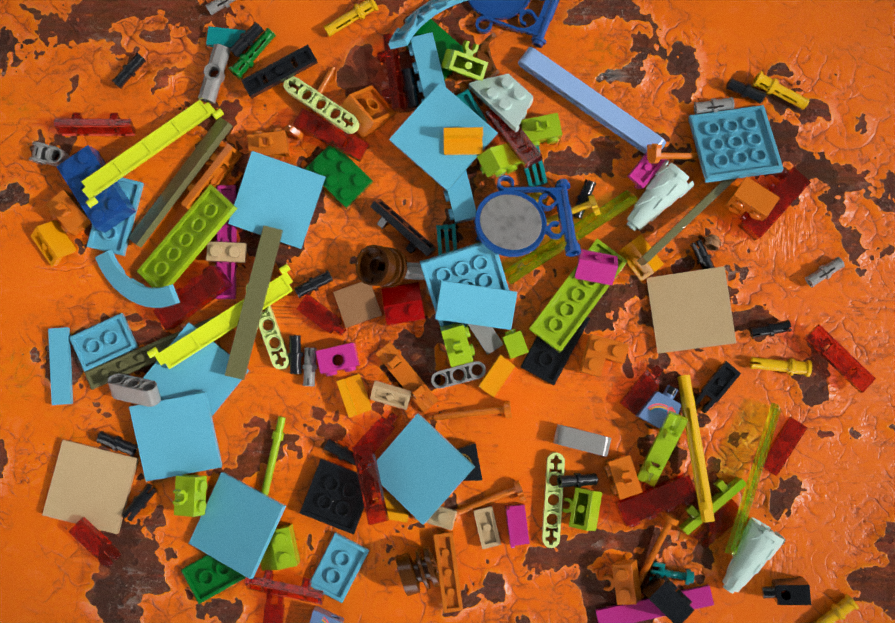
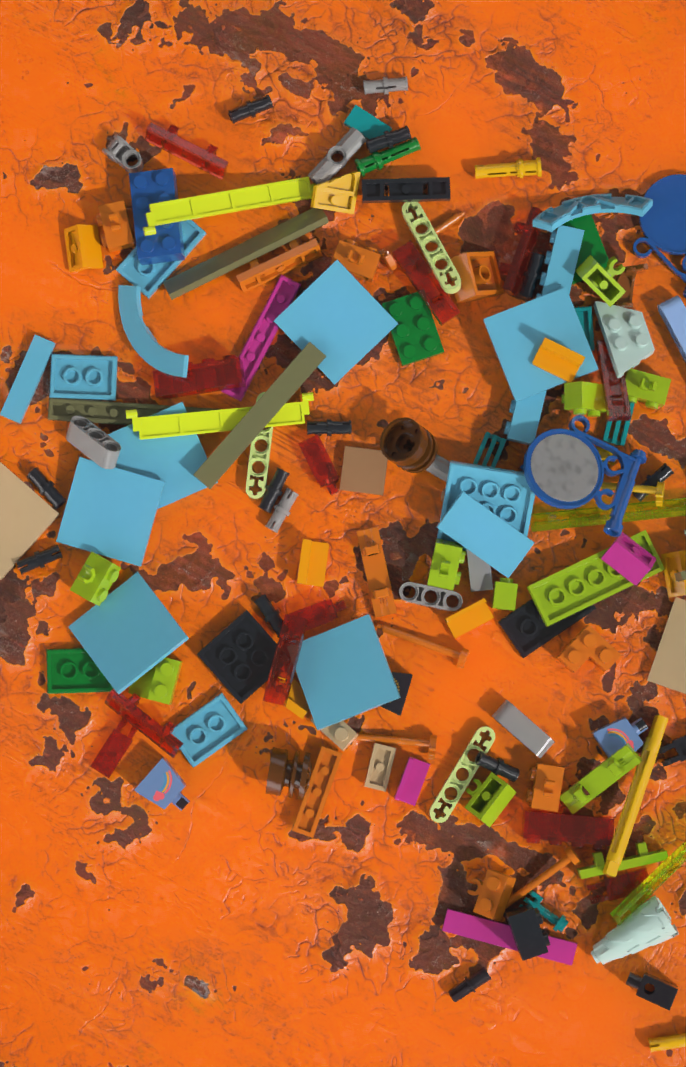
camera: 25 degrees right, 0 degrees up
lime plate [137,184,238,288] -> none
tan plate [206,242,247,263] -> none
lime bar [261,416,286,496] -> none
dark pink brick [316,342,360,377] -> none
black hinge [370,199,437,256] -> none
tan plate [370,381,412,410] -> none
red slope [382,282,426,326] -> none
clear red hinge [619,365,664,415] -> none
none -> yellow wing [310,171,361,214]

